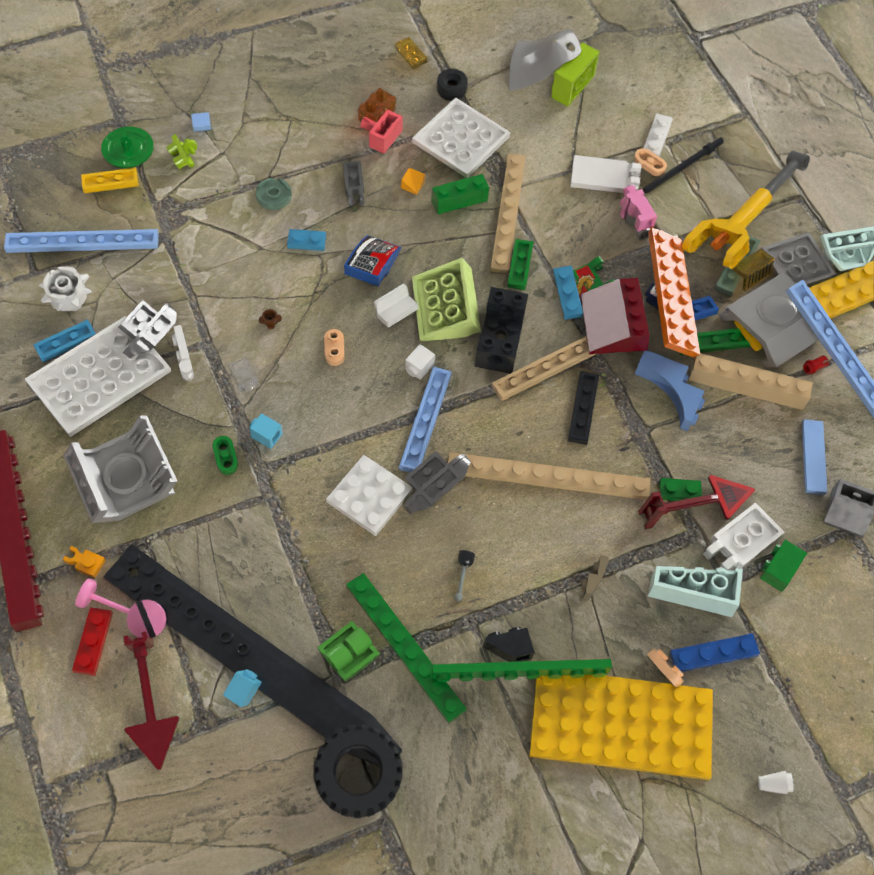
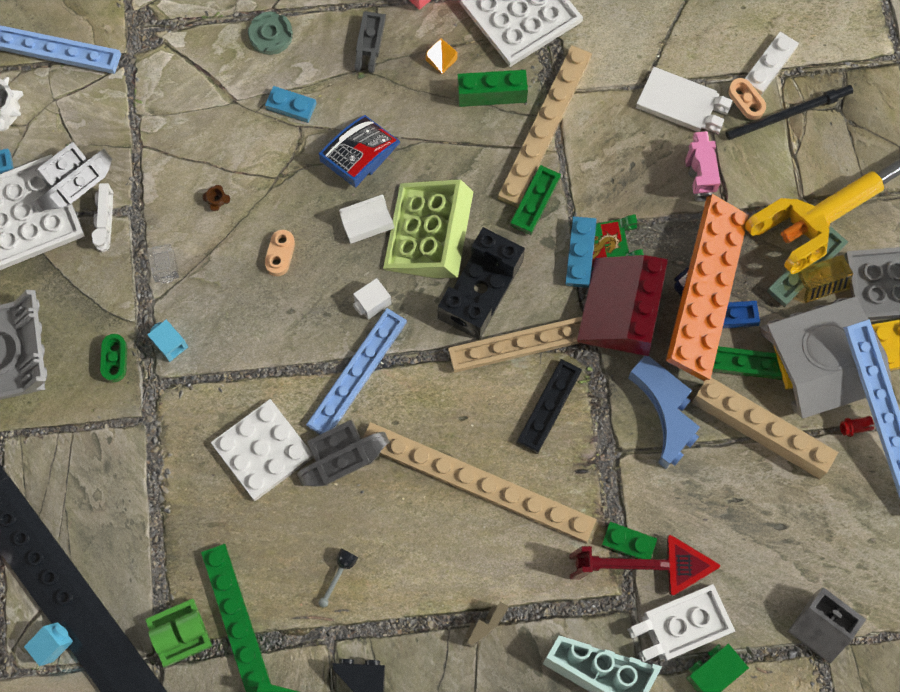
camera: 20 degrees right, 10 degrees up
light blue tile [802,419,827,495] -> none

